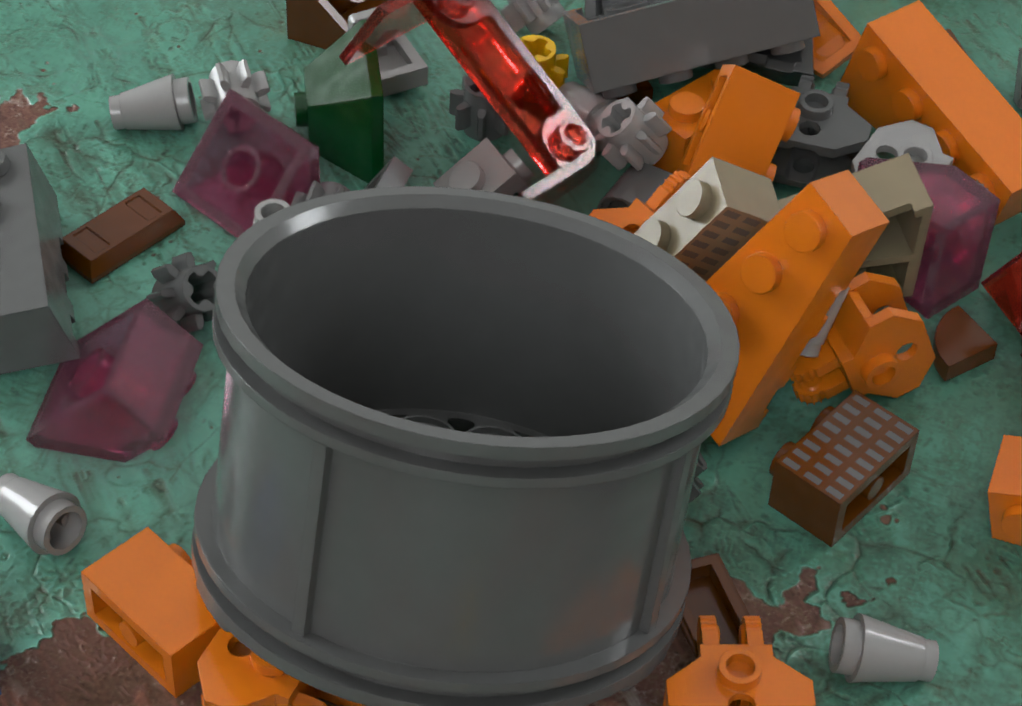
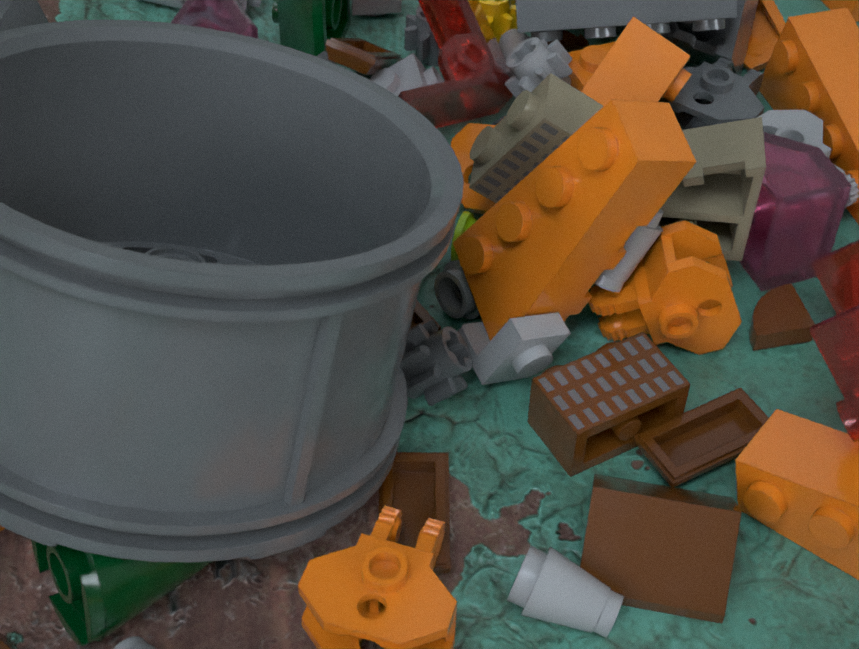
camera: 20 degrees right, 0 degrees up
none -> reddish brown tile [325,38,403,75]
none -> light grey bracket [458,312,571,385]
none -> reddish brown slope [580,474,742,624]
none -> reddish brown tile [633,387,769,488]

